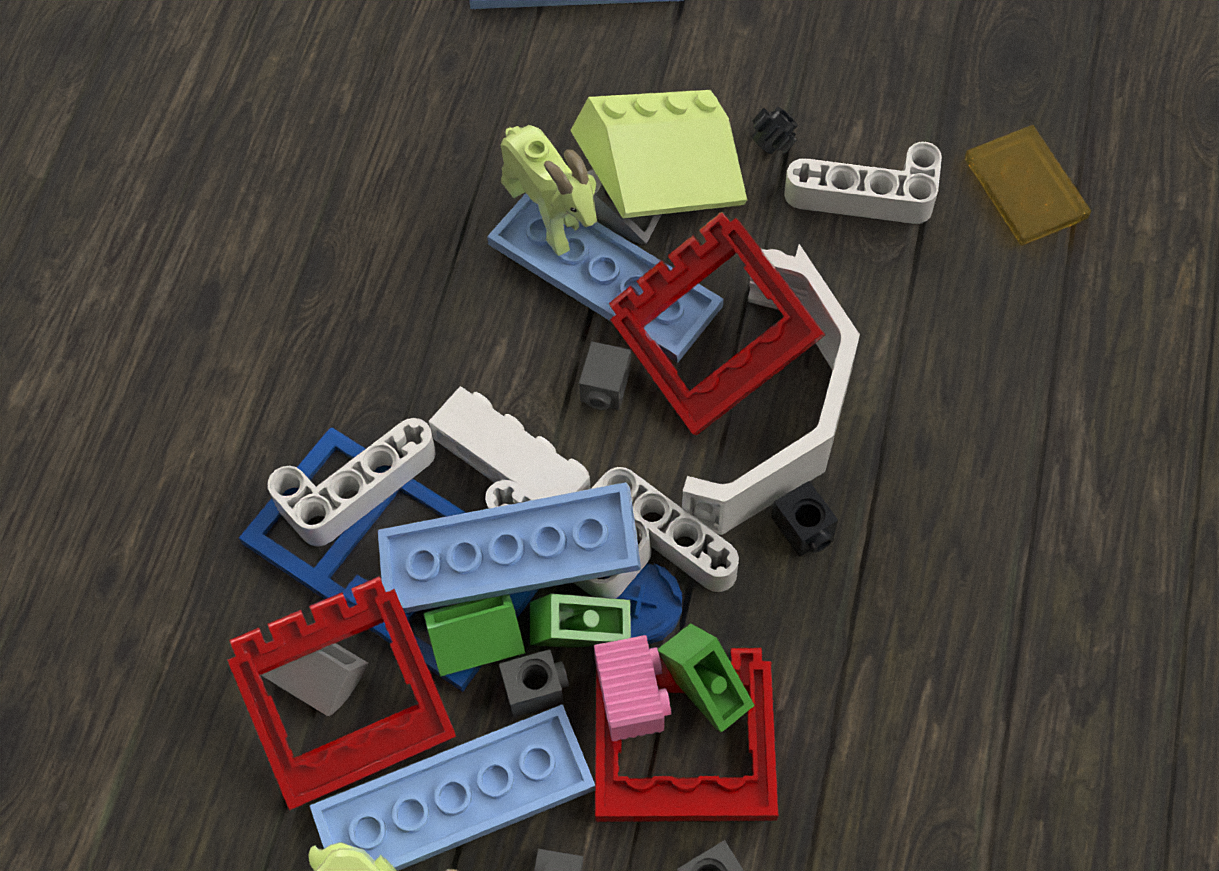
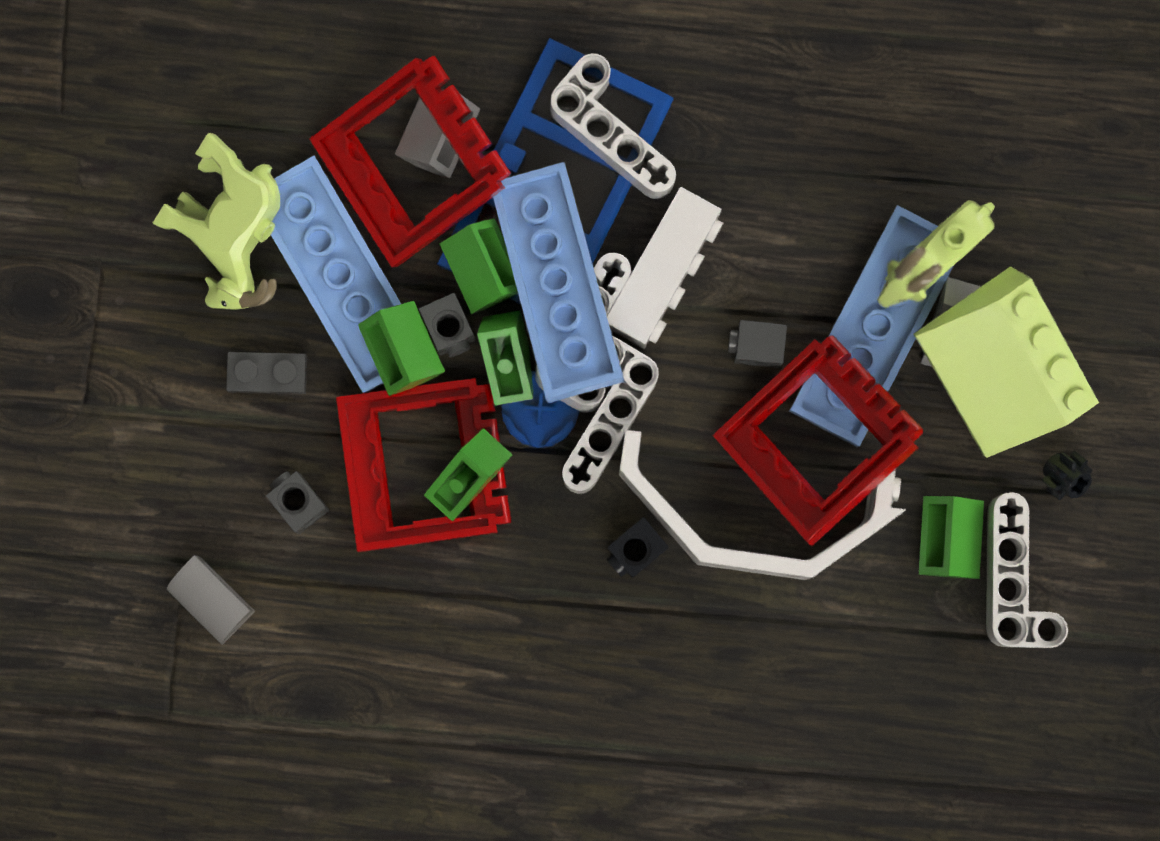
camera: 80 degrees right, 20 degrees up
bright pink brick [594,635,671,741] -> none
clear yellow tile [965,125,1091,246] -> none
none -> bright green brick [358,301,445,396]
none -> bright green brick [919,496,984,579]

